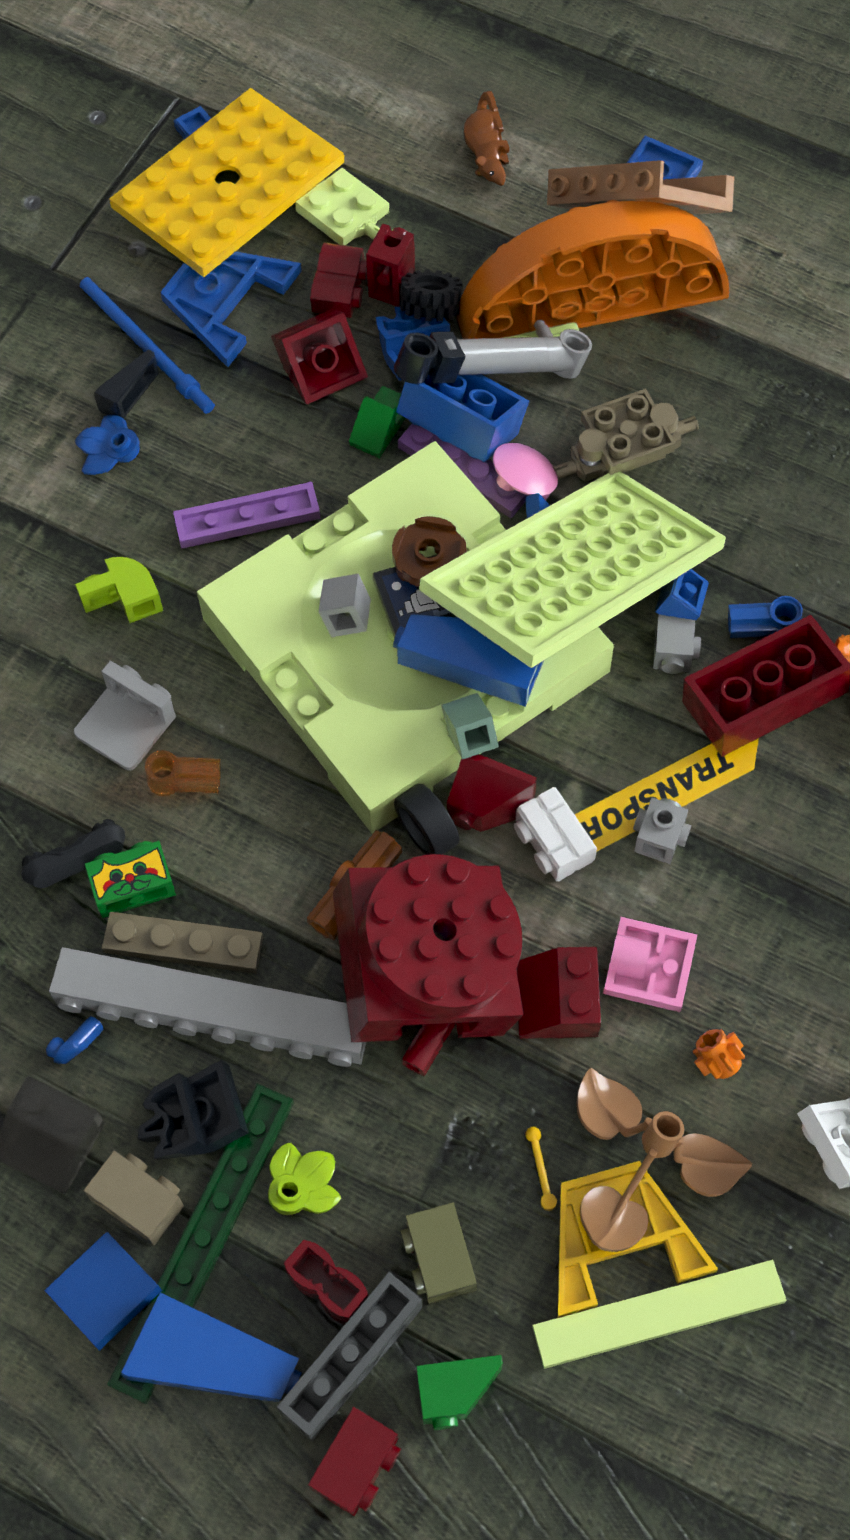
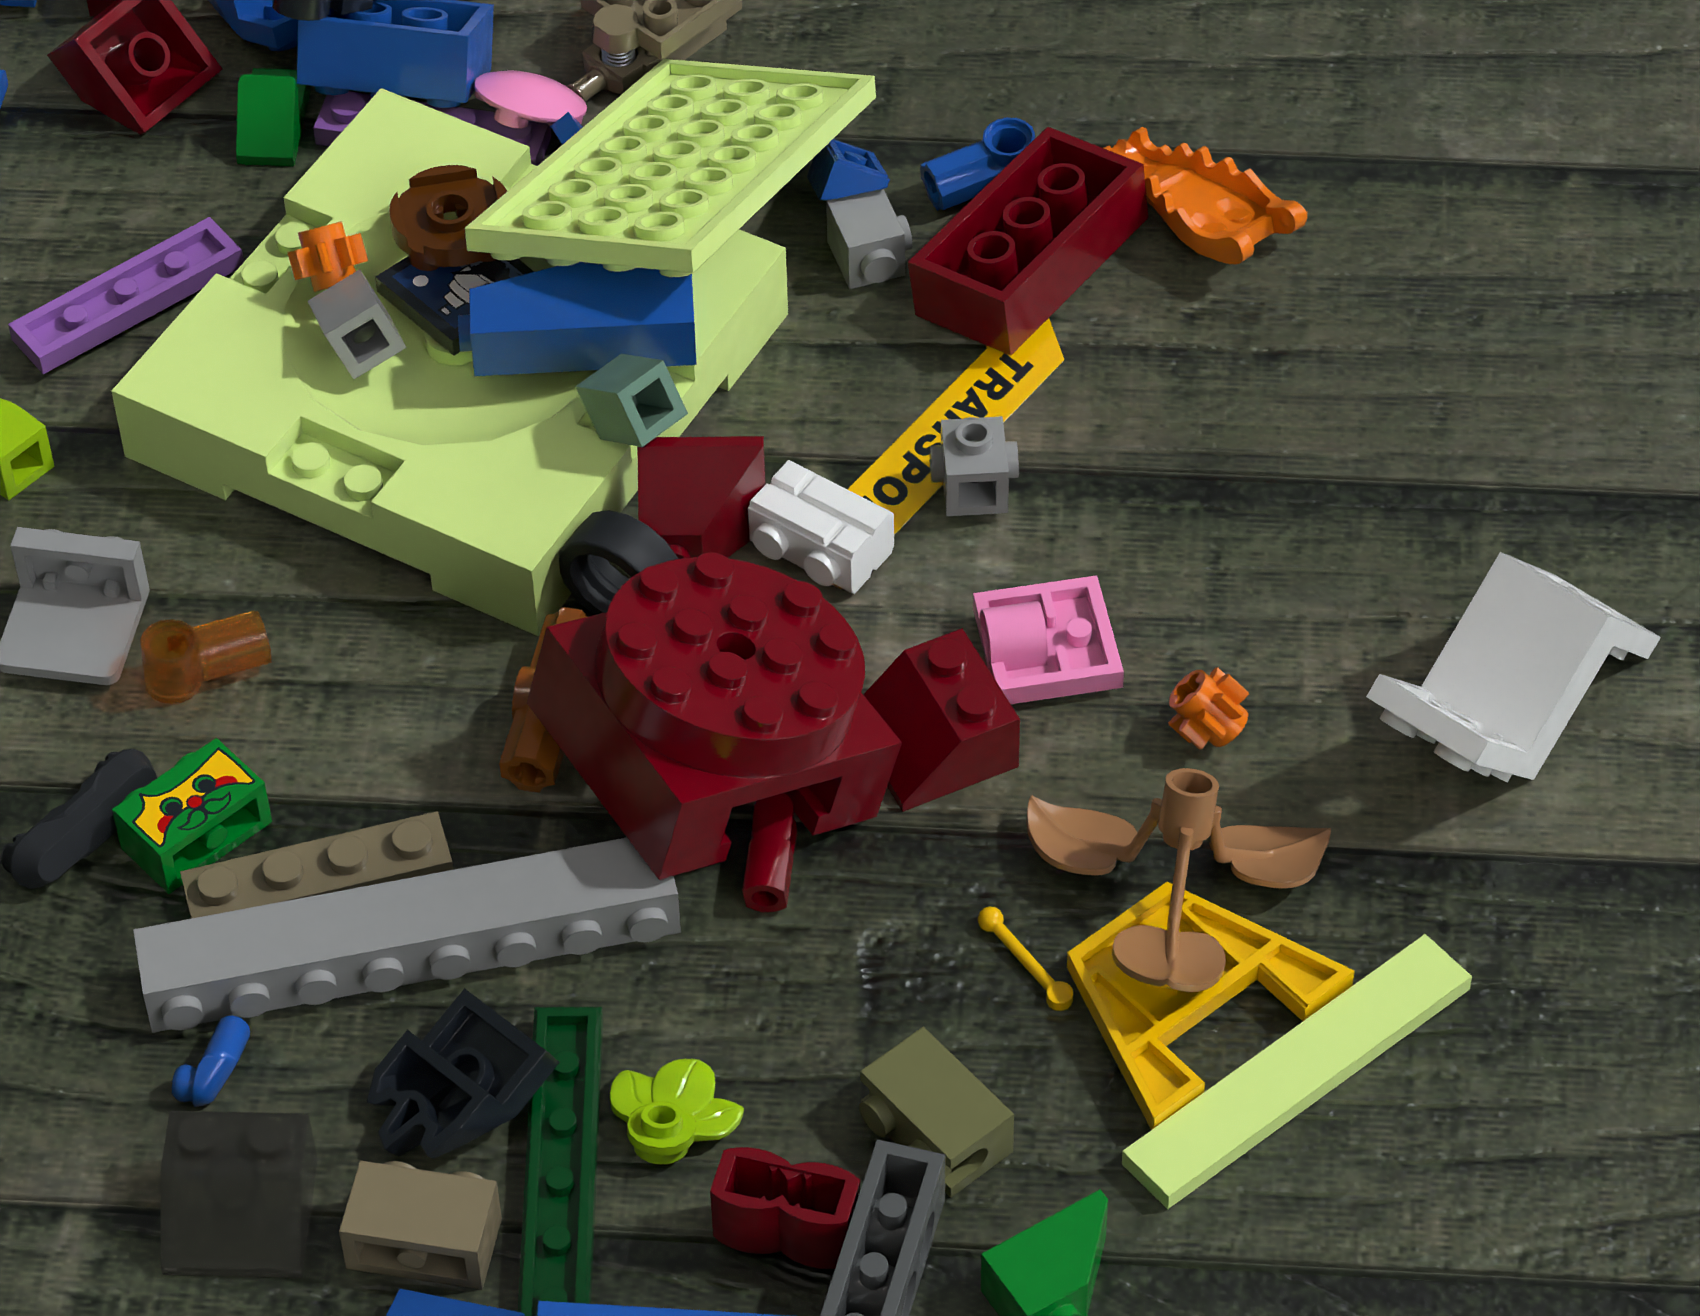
camera: 25 degrees left, 15 degrees down
none -> orange gear [287,221,368,292]

